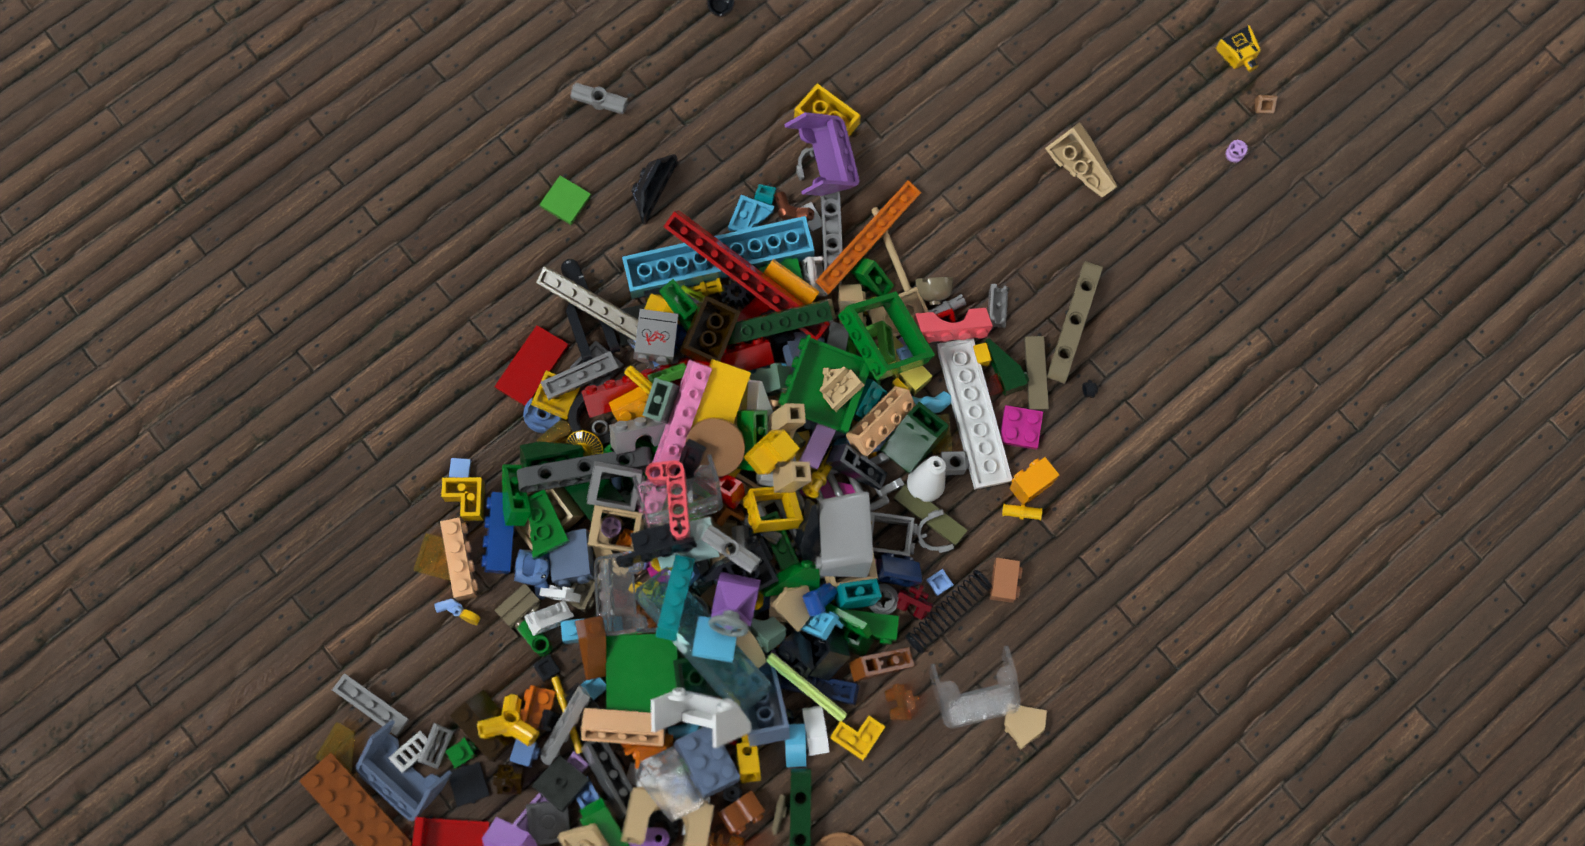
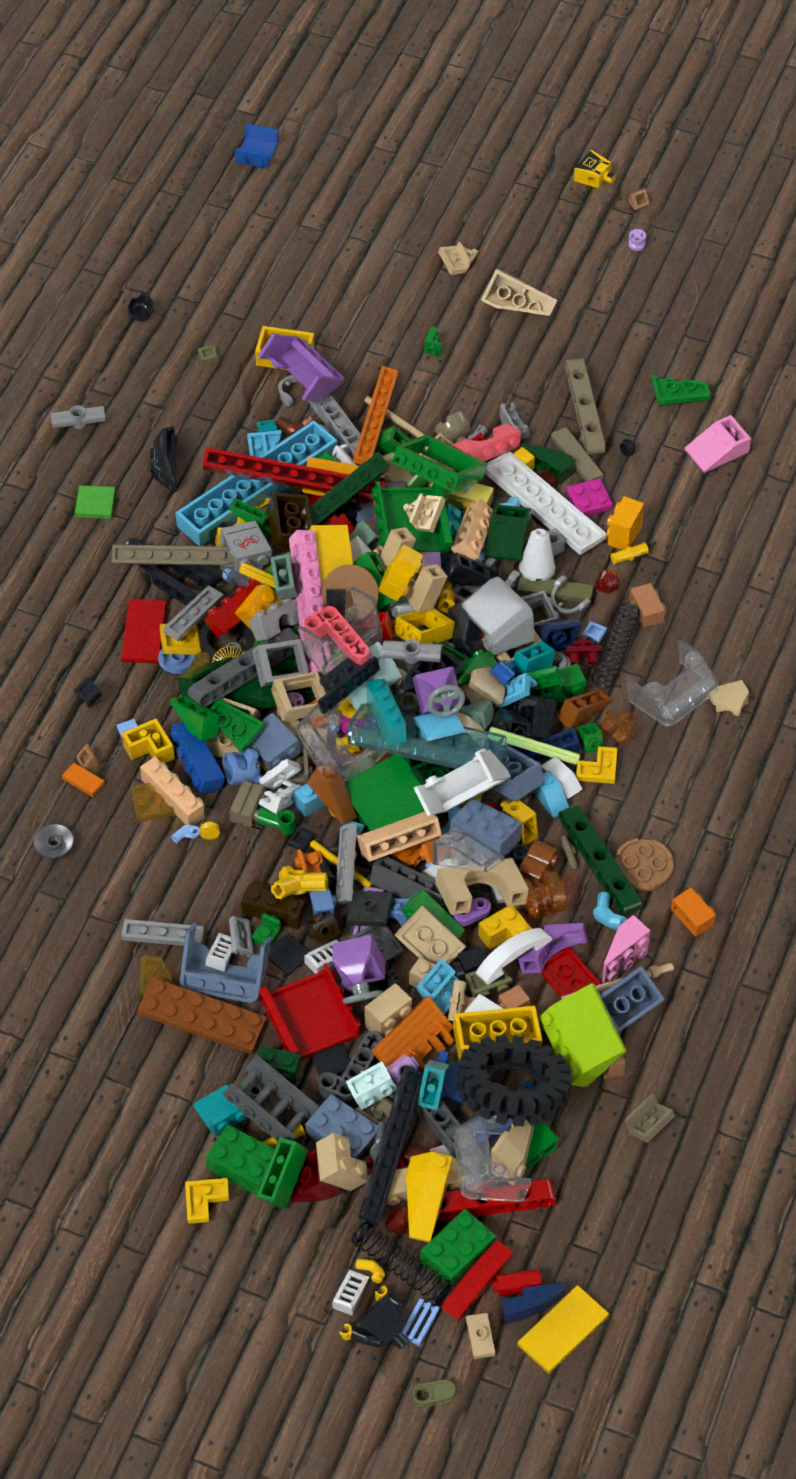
camera: 25 degrees left, 20 degrees down
none -> flat silver dish [34,824,73,858]
none -> orange tile [62,763,105,797]
none -> black brick [73,677,102,708]
none -> medium nougat slope [76,744,99,770]
none -> olive tile [198,345,219,365]
none -> white slope [304,940,338,974]
none -> green bracket [424,326,442,357]
none -> tan slope [438,242,478,275]
none -> green bracket [577,722,604,753]
none -> clear red cone [596,570,620,594]
none -> green wing [651,375,710,406]
none -> bright pink slope [685,415,751,473]

